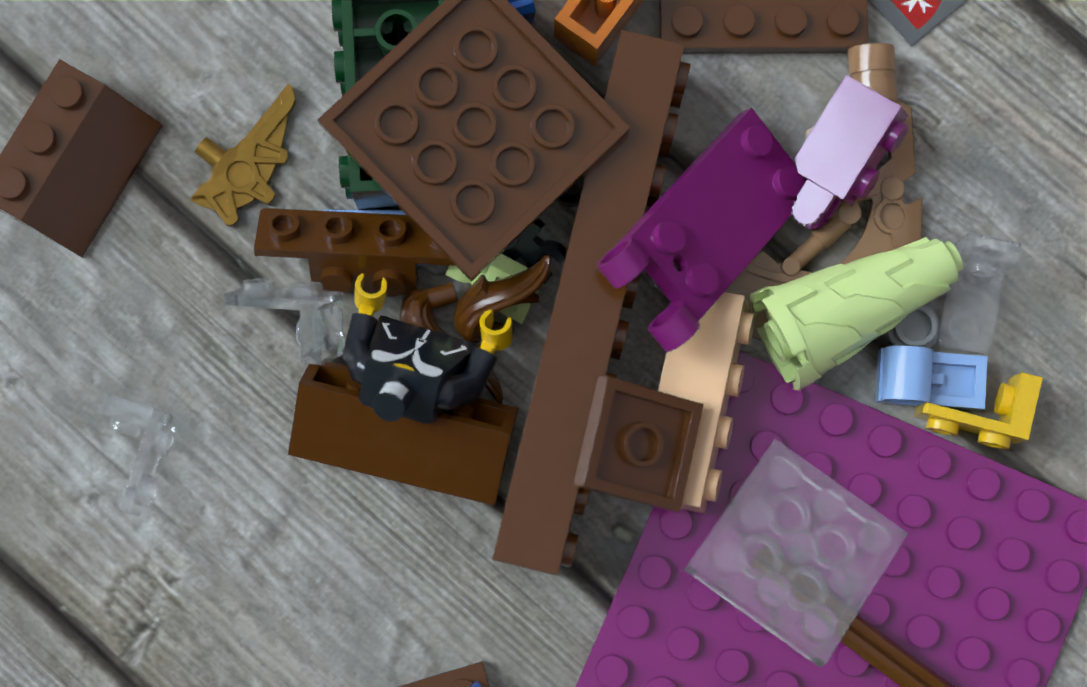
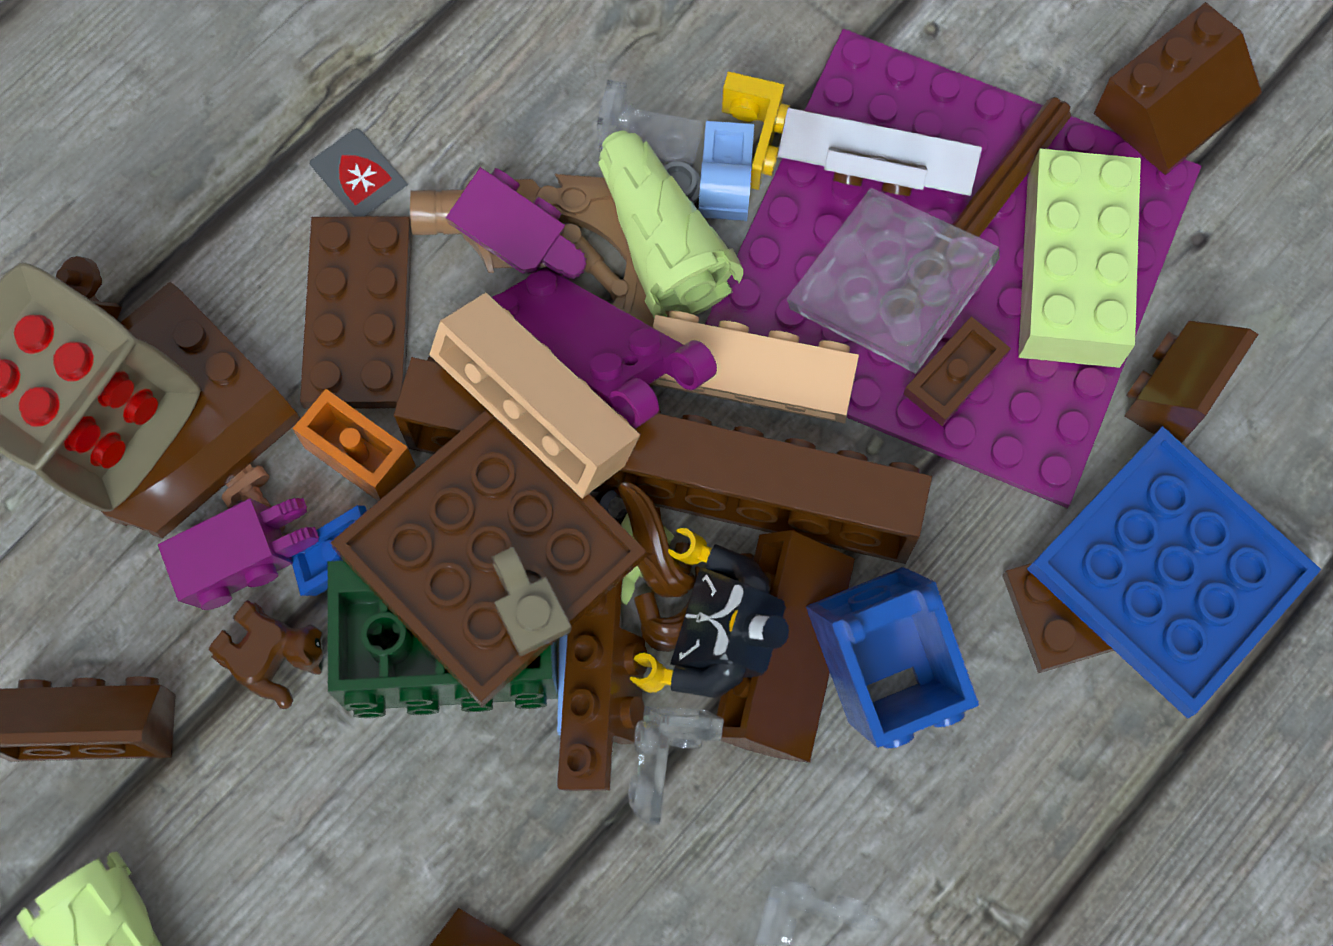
camera: 90 degrees left, 10 degrees down
pearl gold piece [190,84,296,227] -> none
reddish brown plate [573,376,704,512] -> none
none -> light nougat brick [429,293,640,498]
none -> dark tan plate [492,547,571,657]
none -> bracket [777,107,982,196]
none -> blue container [806,567,979,749]
none -> reddish brown plate [903,316,1011,427]

